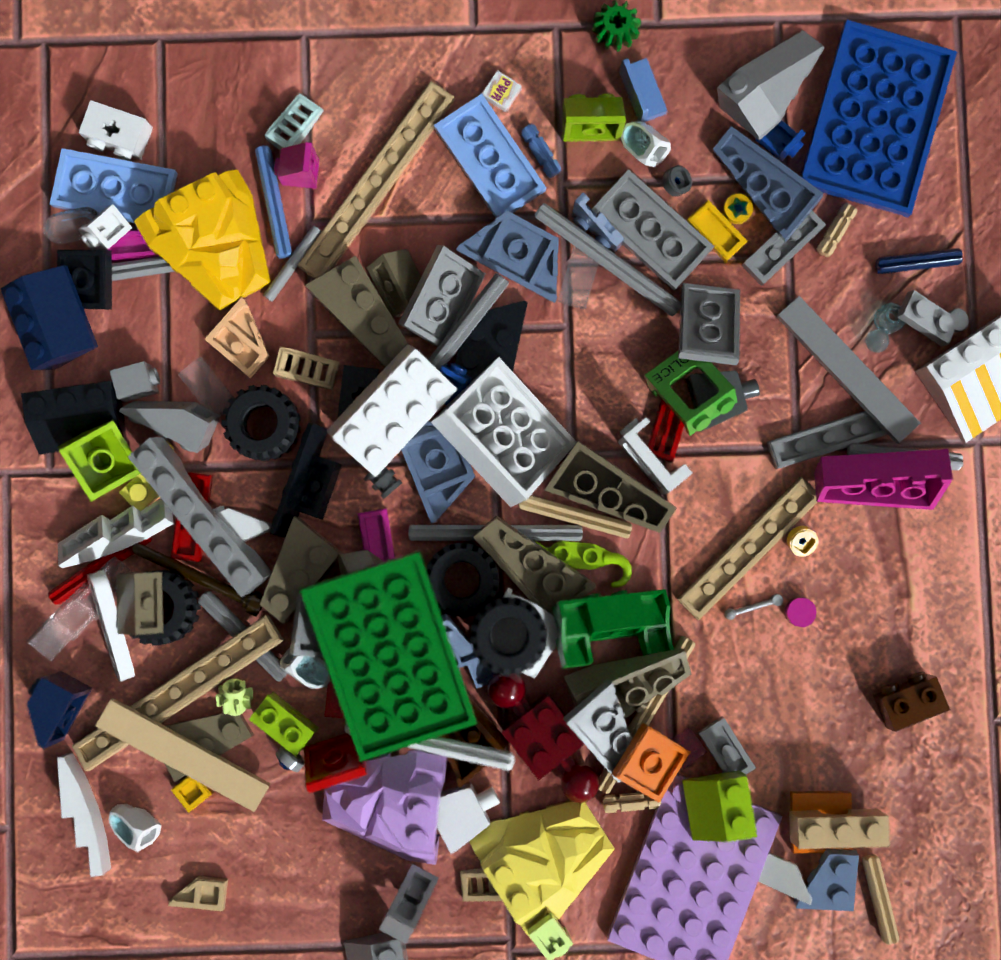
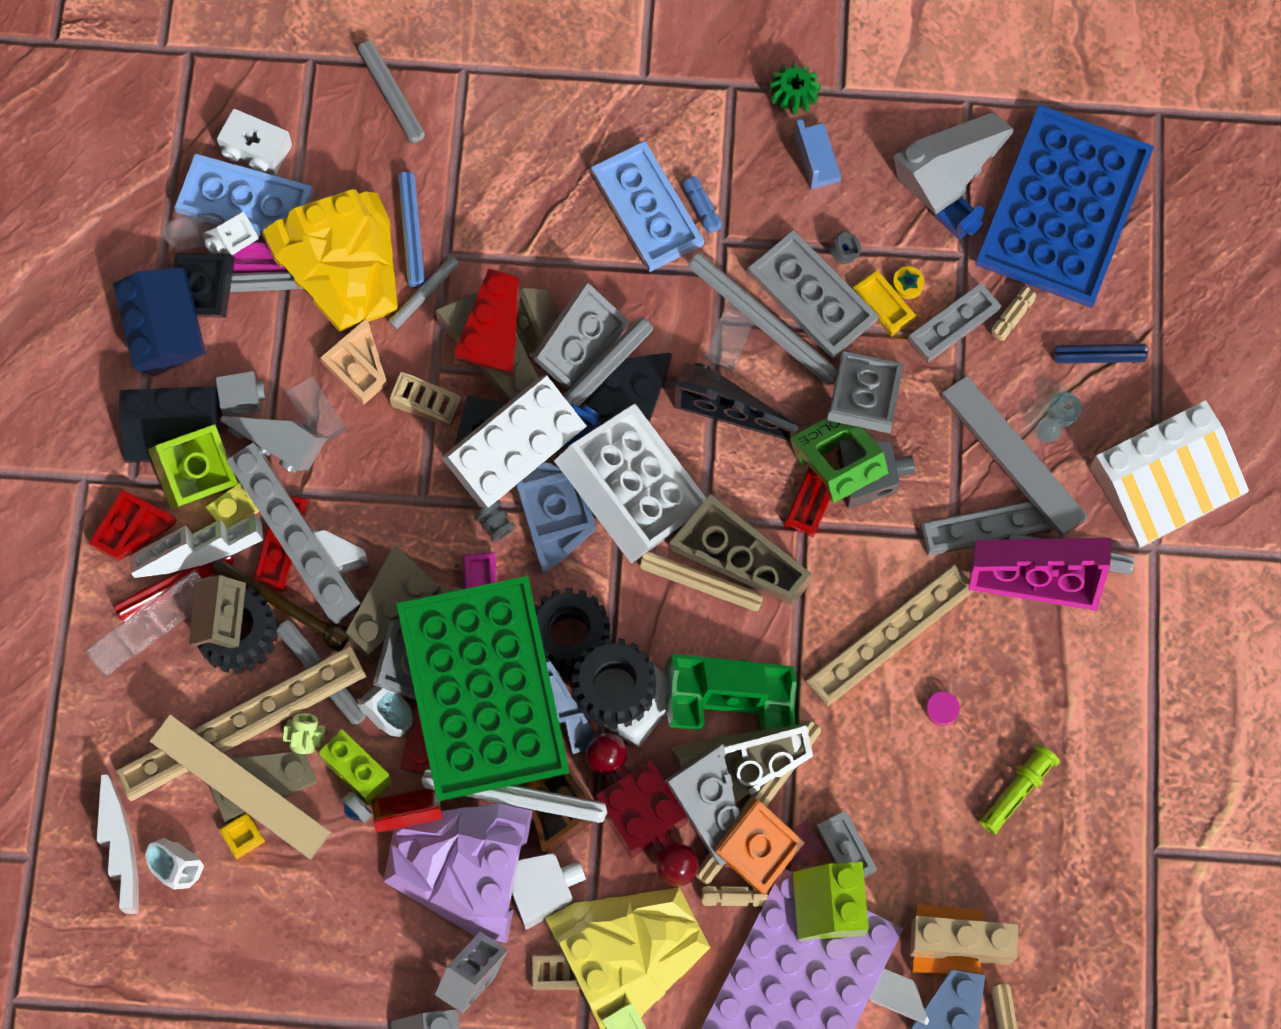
camera: 10 degrees right, 15 degrees down
dark blue slope [27,672,92,749] -> none
white beam [87,570,135,682] -> none
tan tile [168,876,228,911] -> none
black tyre [222,385,301,461] -> none
light aqua slope [264,93,323,150] -> none
black bracket [270,422,342,538] -> none
dark pink slope [274,142,320,189] -> none
tan tile [297,81,455,279] -> none
light grey axle [408,525,583,541] -> none
sand blue wing [456,210,559,303] -> none
dark tan wing [474,516,596,616] -> none
tile [482,70,521,112] -> none
lime piece [536,541,632,588] -> none
lime slope [562,94,626,142] -> none
sand blue wing [572,193,624,253] -> none
white window [618,418,693,495] -> none
white rock [621,121,671,167] -> none
sand blue wing [713,126,824,242] -> none
light grey hinge [724,594,784,620] -> none
tile [787,526,818,557] -> none
reddish brown brick [873,672,950,732] -> none
light grey hinge [897,290,969,346] -> none
none -> red wing [88,490,177,562]
none -> light grey axle [358,40,425,144]
none -> red wing [454,268,520,376]
none -> black wedge [674,363,799,441]
none -> lime pin [979,743,1060,835]

